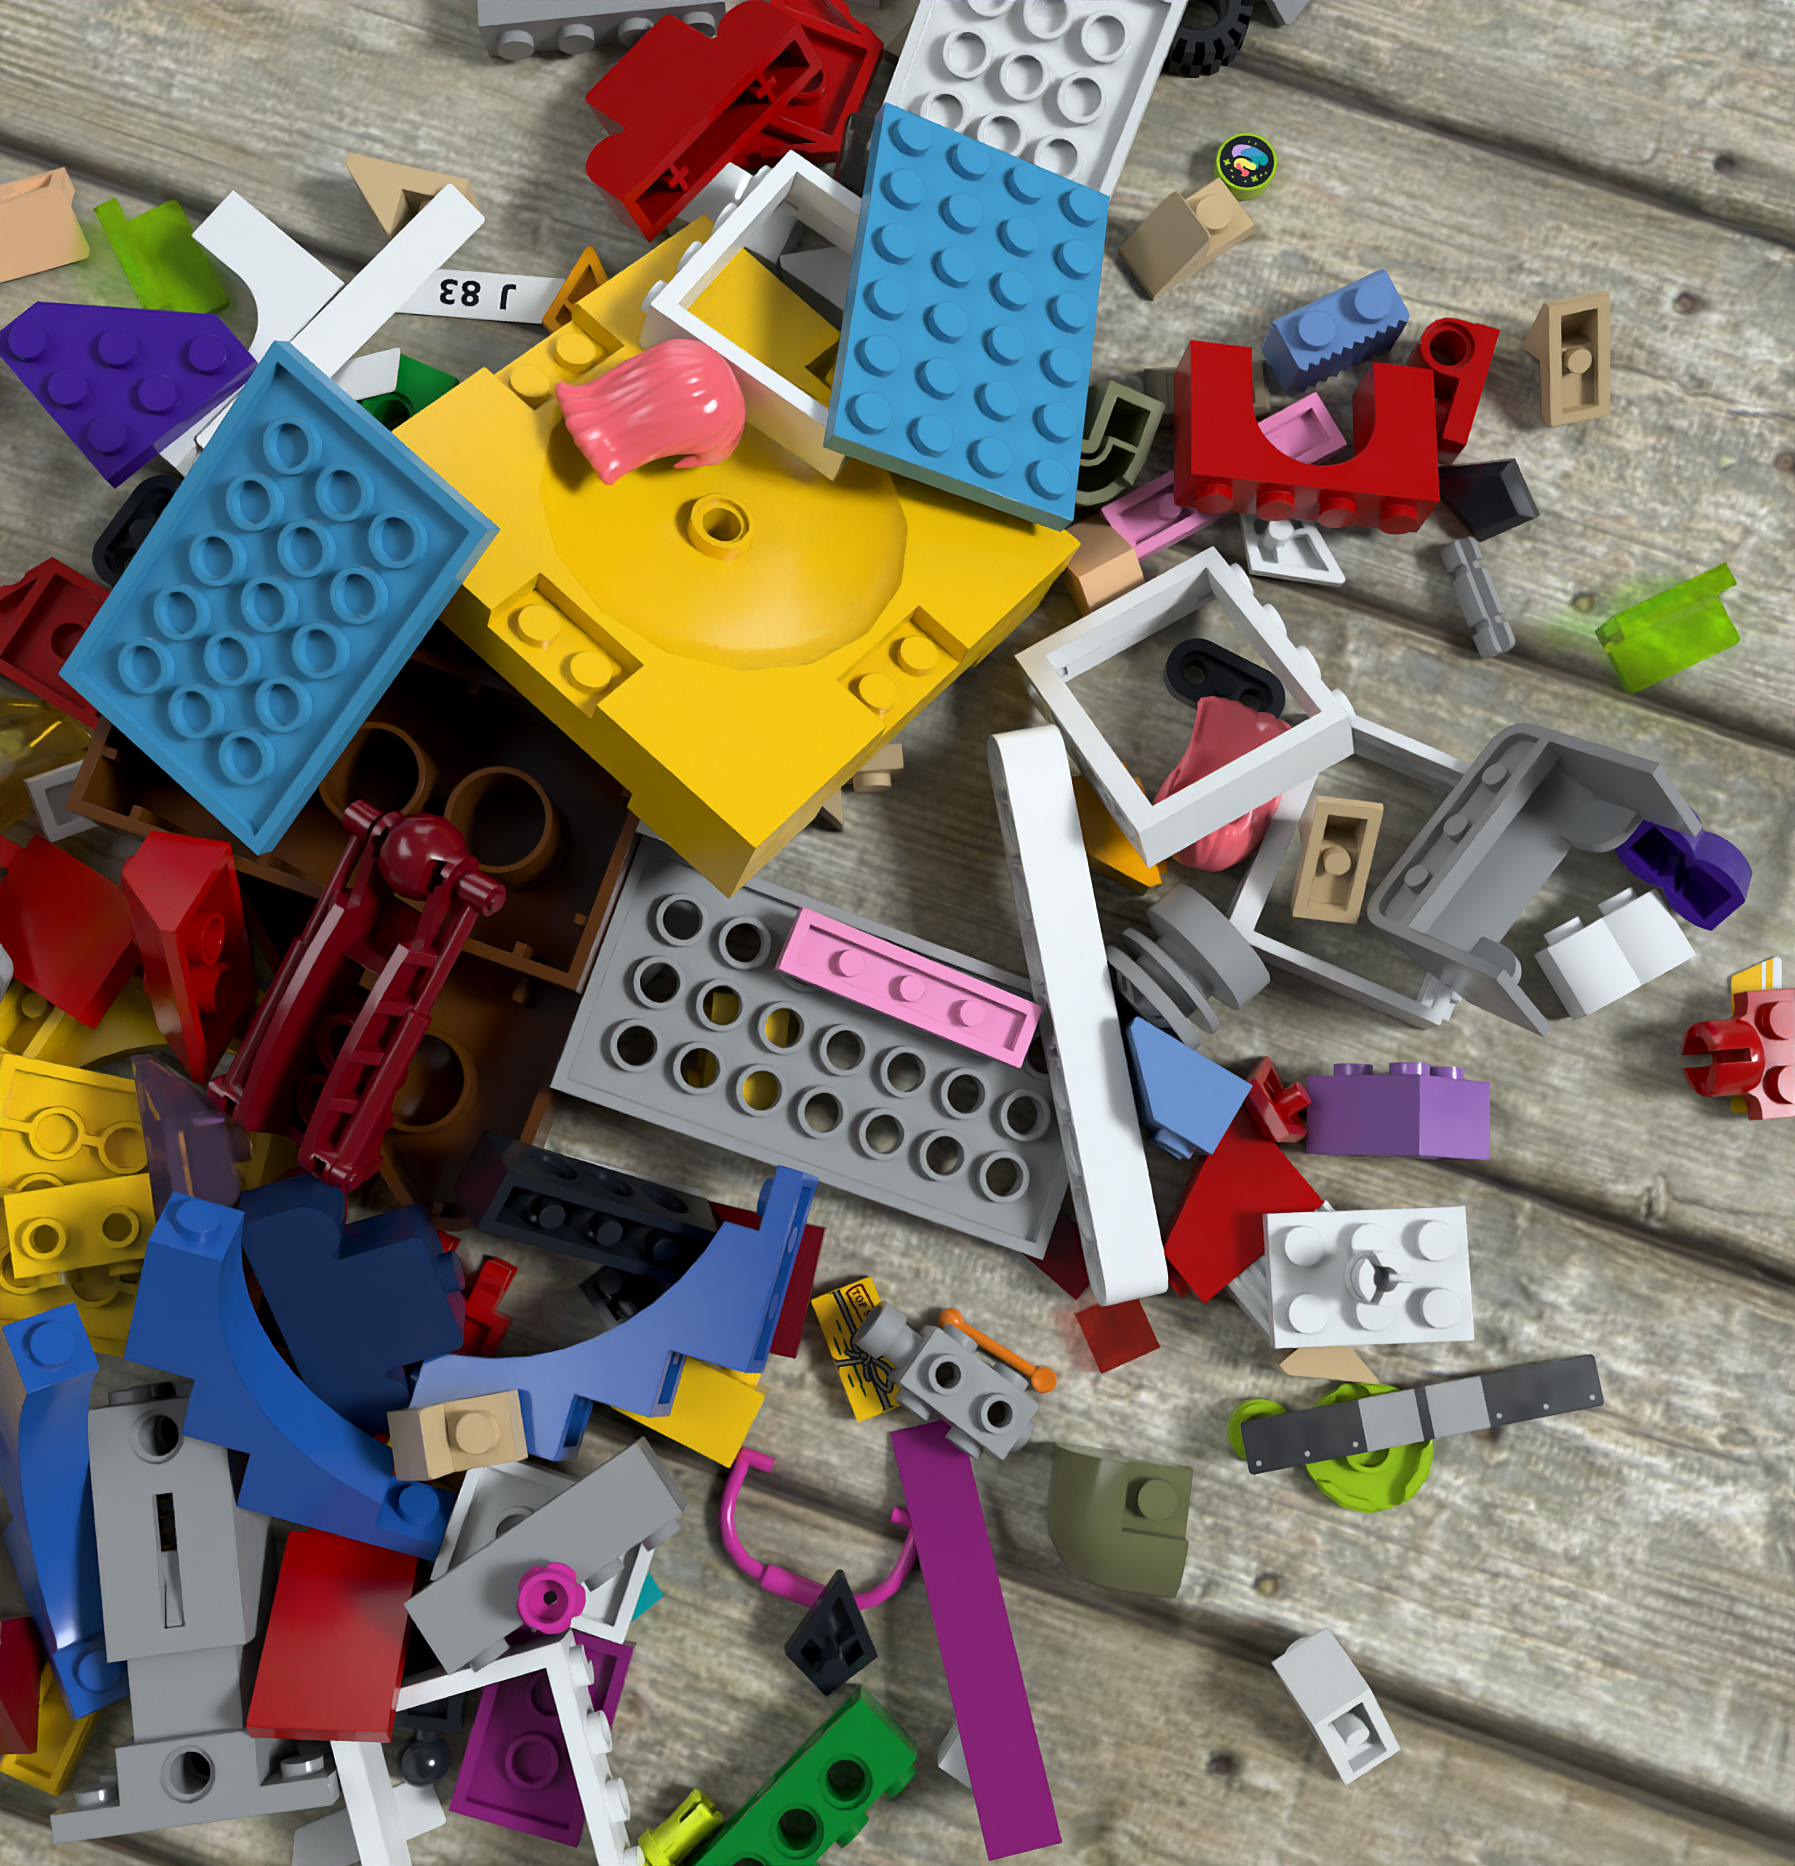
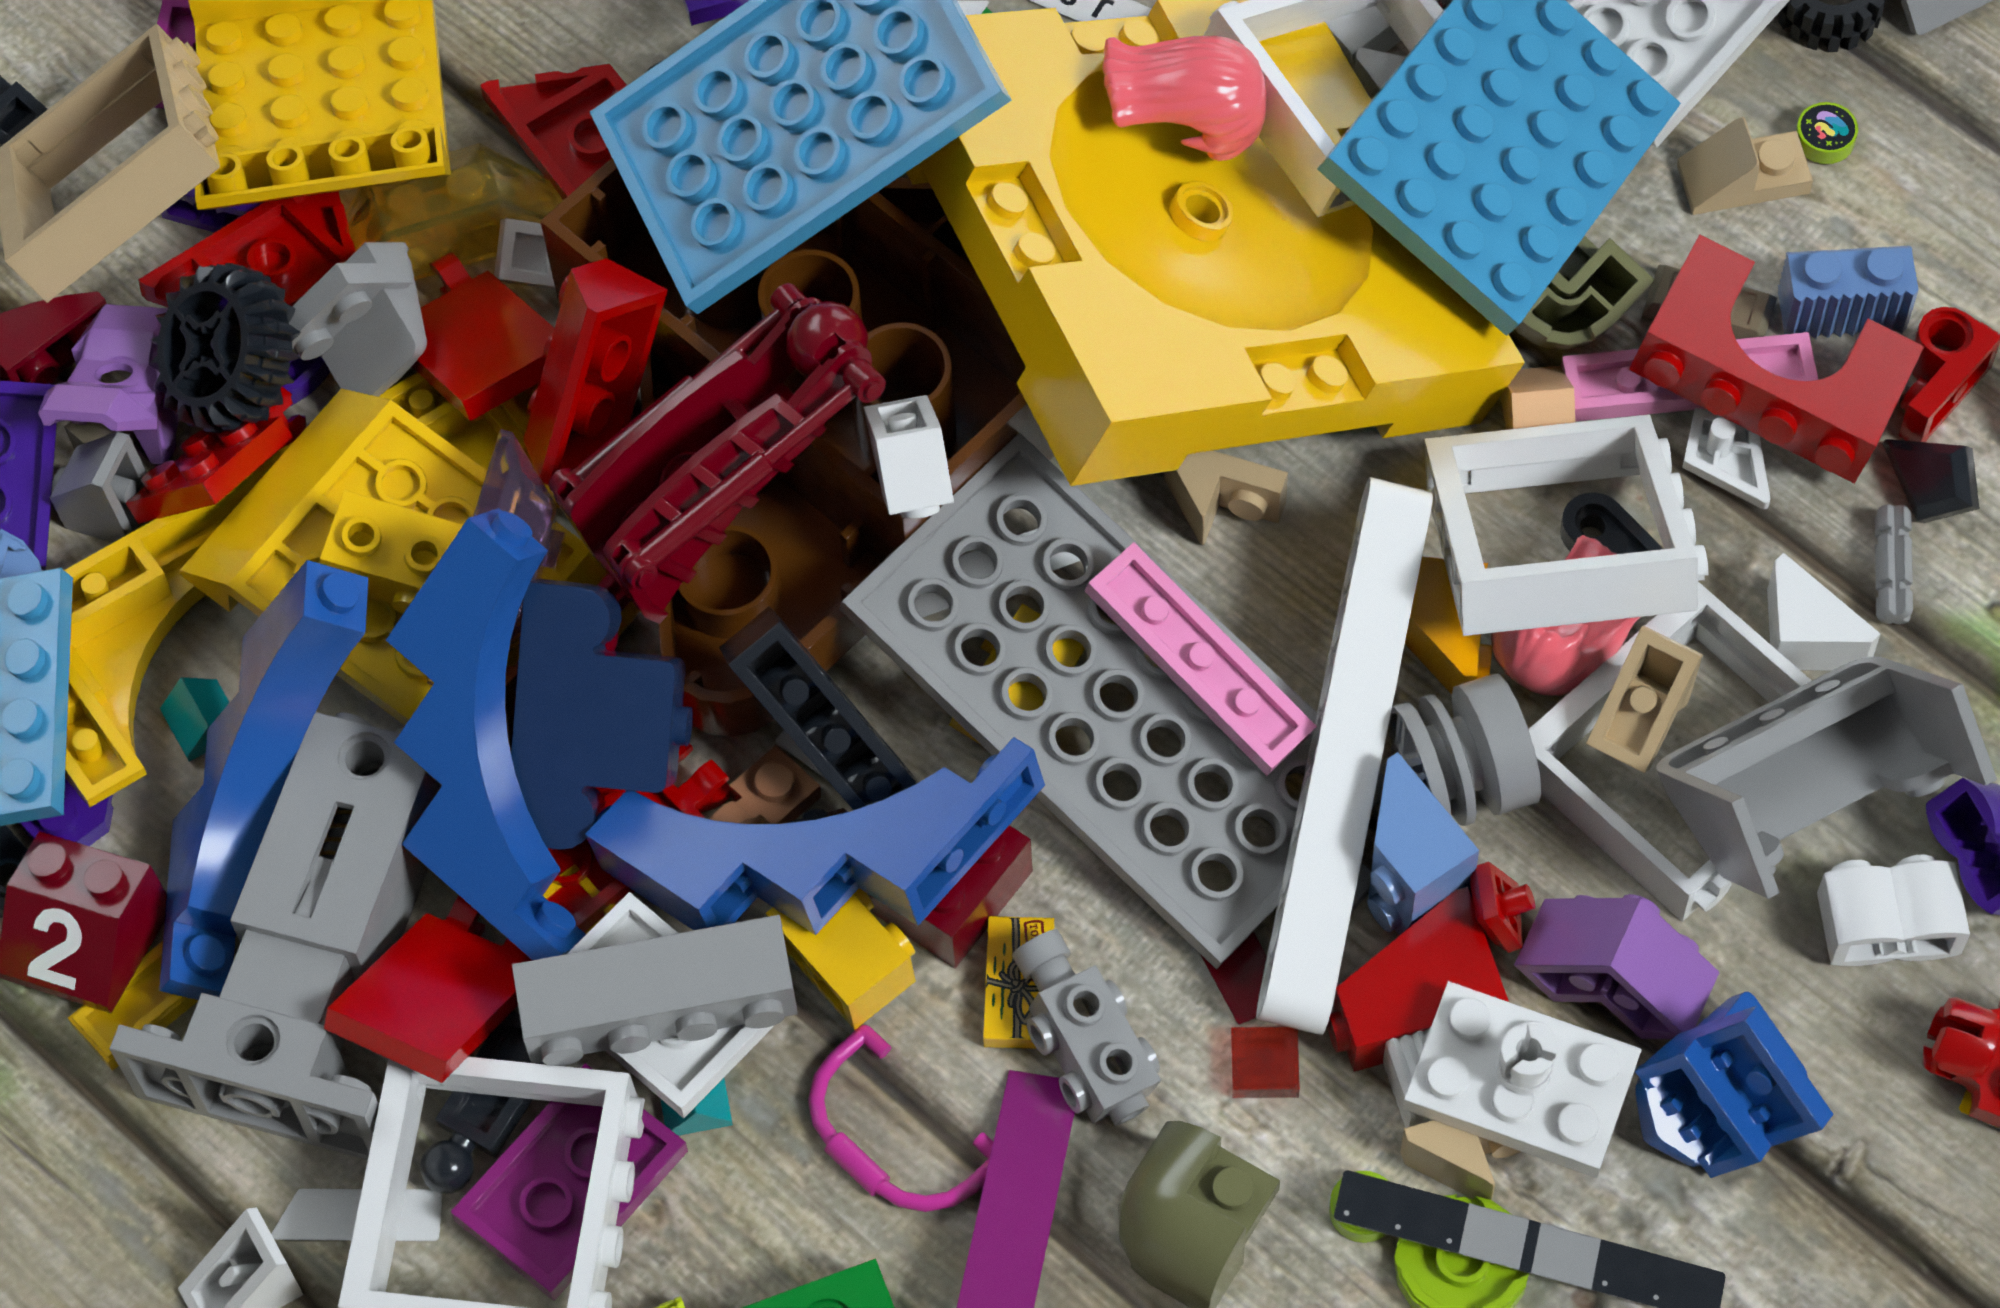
camera: 30 degrees right, 20 degrees down
tan slope [387,1389,528,1481] -> none
dark pink plate [516,1562,586,1634] -> none
black piece [784,1569,878,1697] -> none
orange hinge [938,1308,1057,1393] -> none
none -> nougat plate [709,745,821,824]
none -> white slope [864,395,954,519]
none -> blue piece [1635,992,1833,1178]
none -> white slope [1767,553,1881,671]

